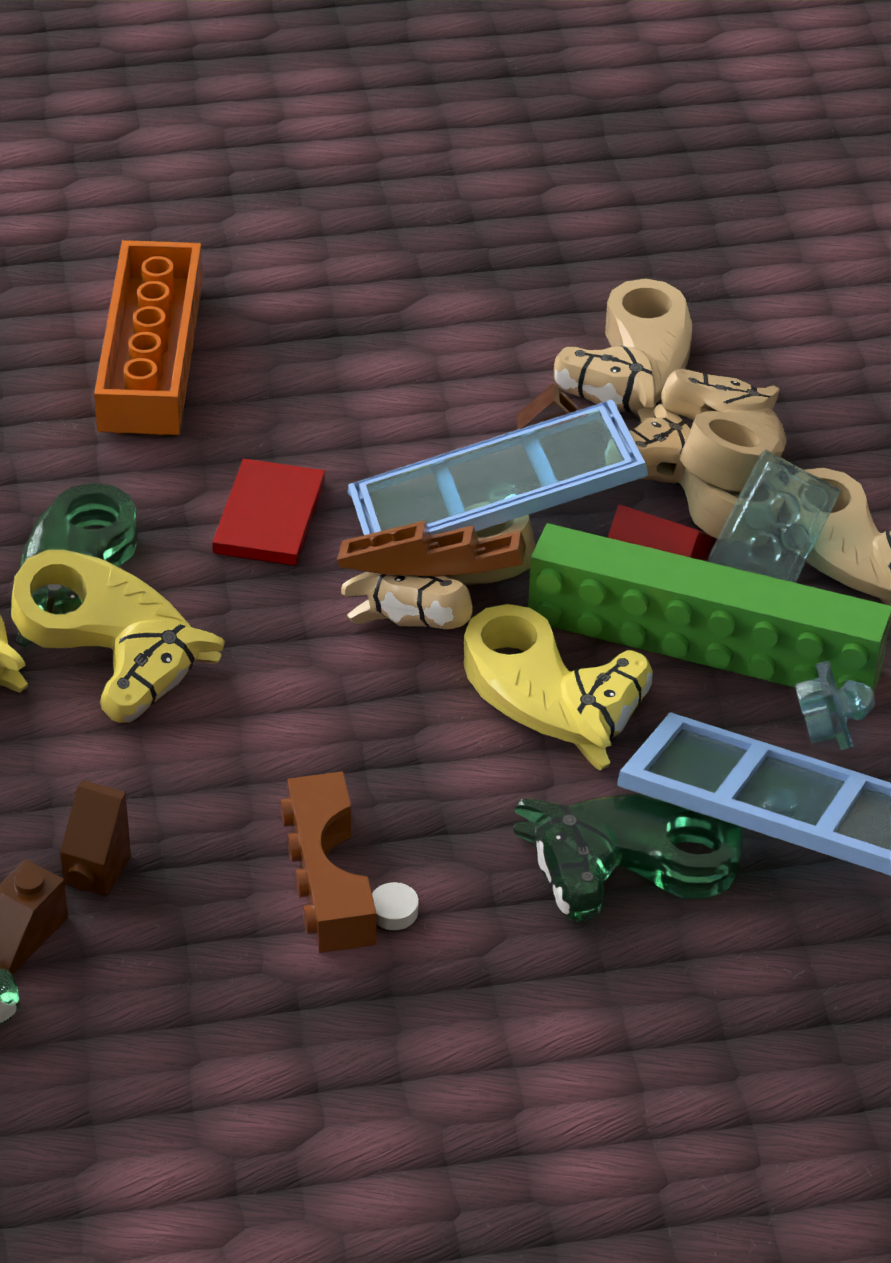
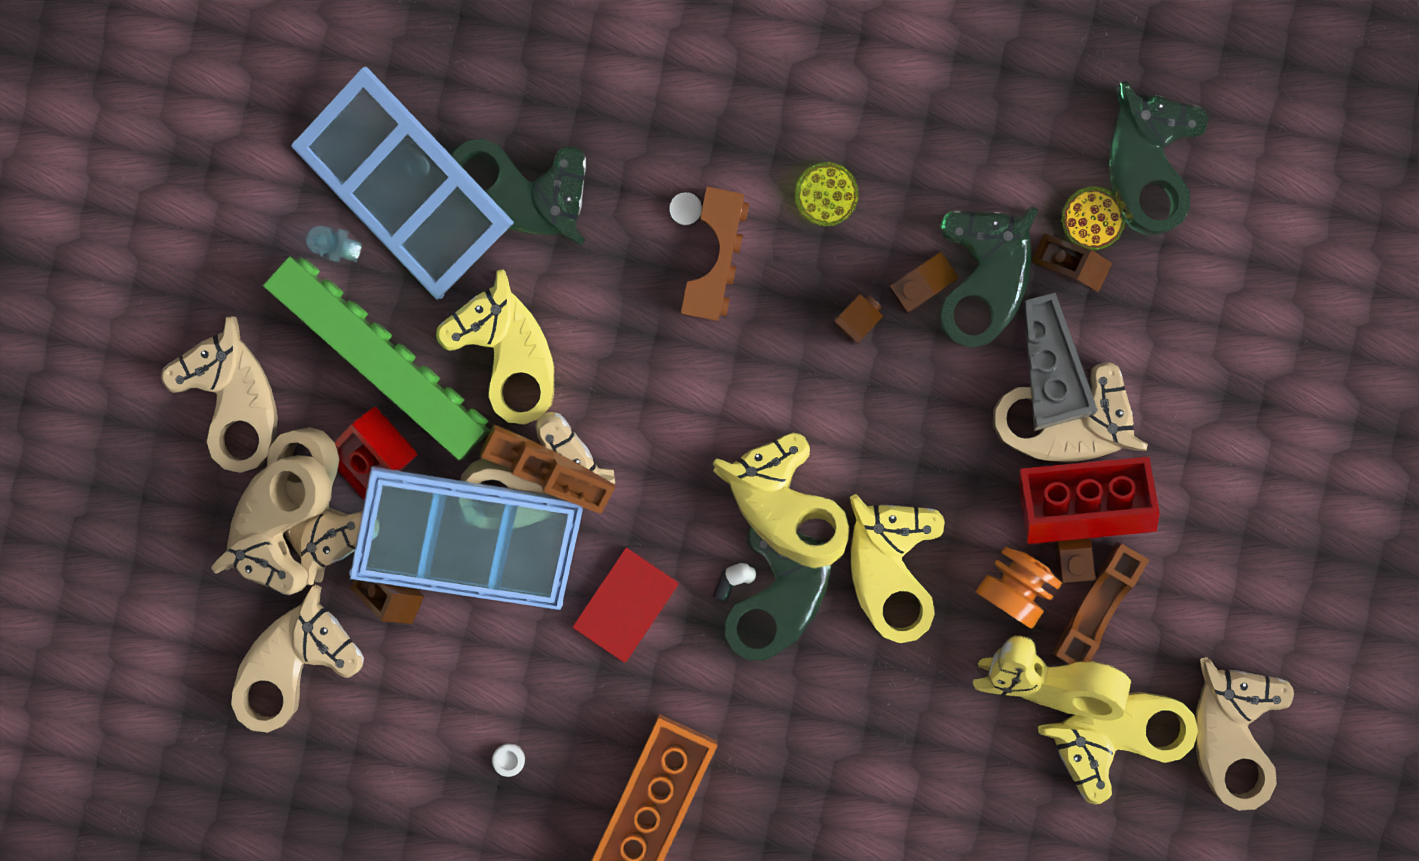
camera: 160 degrees left, 45 degrees up
clear light blue plate [707,449,842,583] -> none
none -> white tile [492,743,525,777]
none -> arm [713,563,756,602]
none -> clear neon green tile [795,162,859,227]

